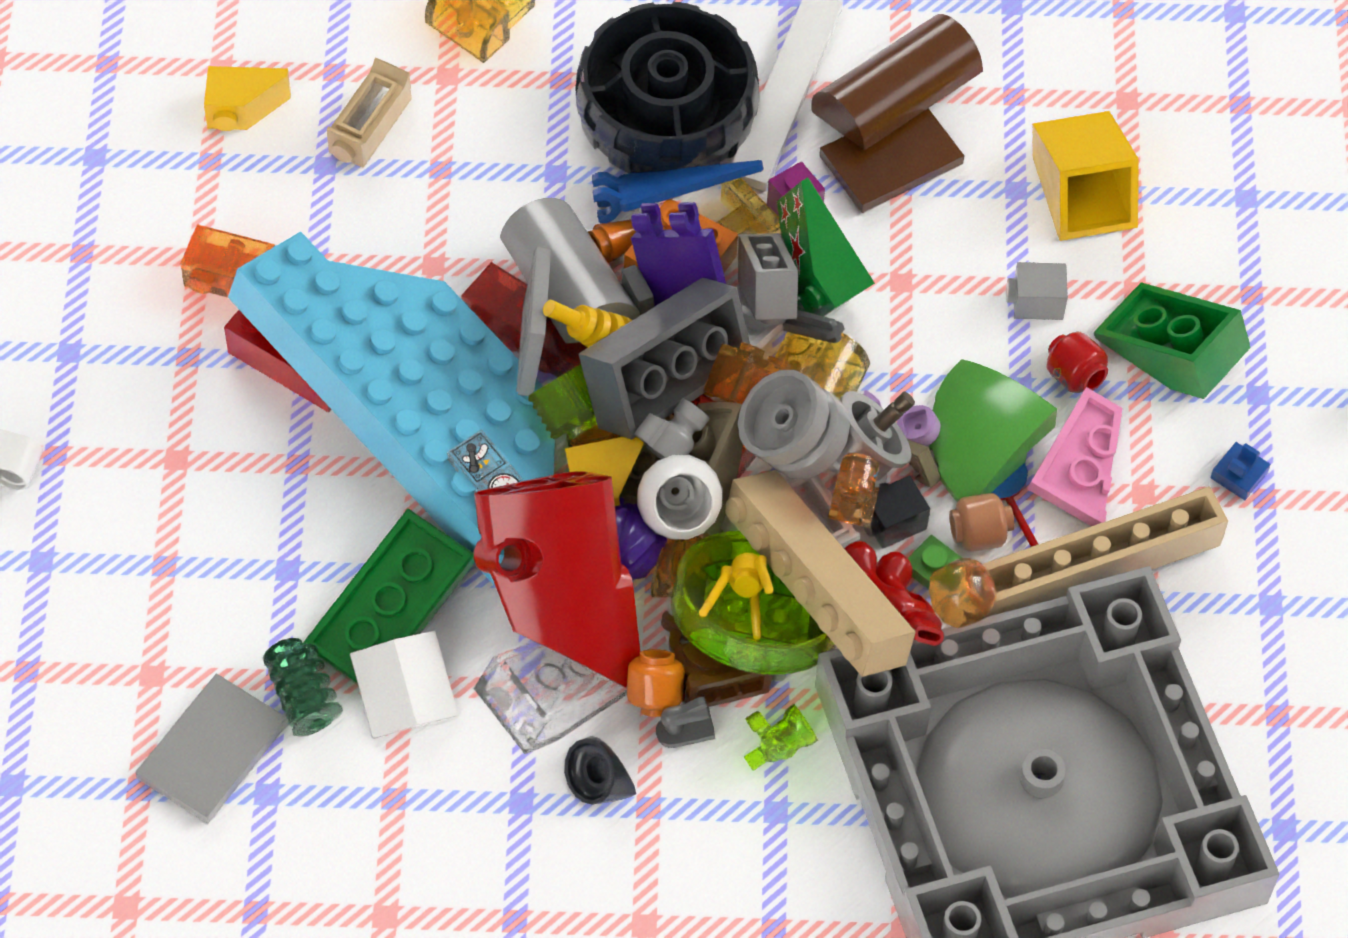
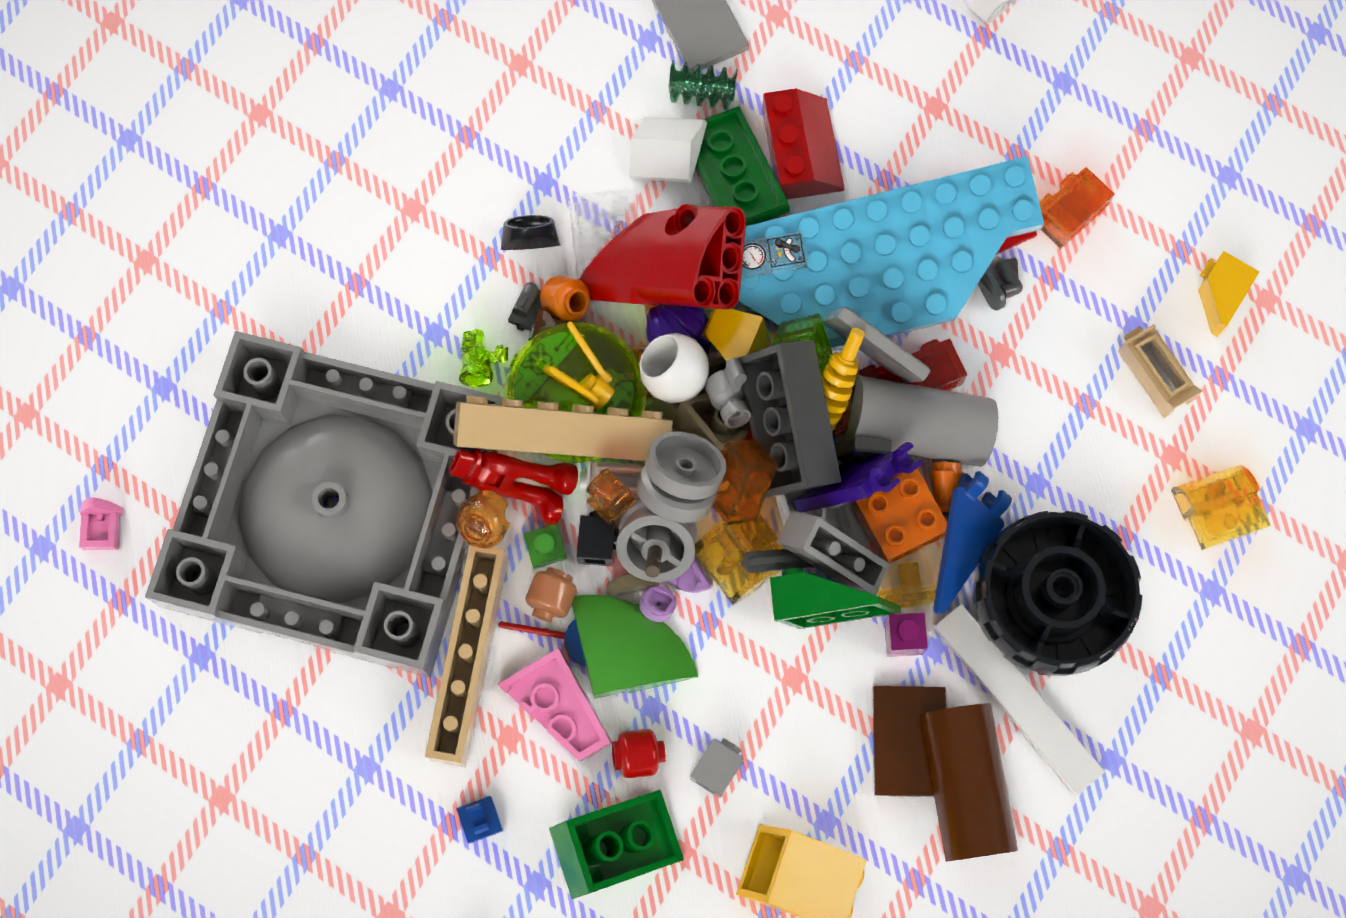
camera: 125 degrees right, 15 degrees up
none -> red slope [762,88,845,200]

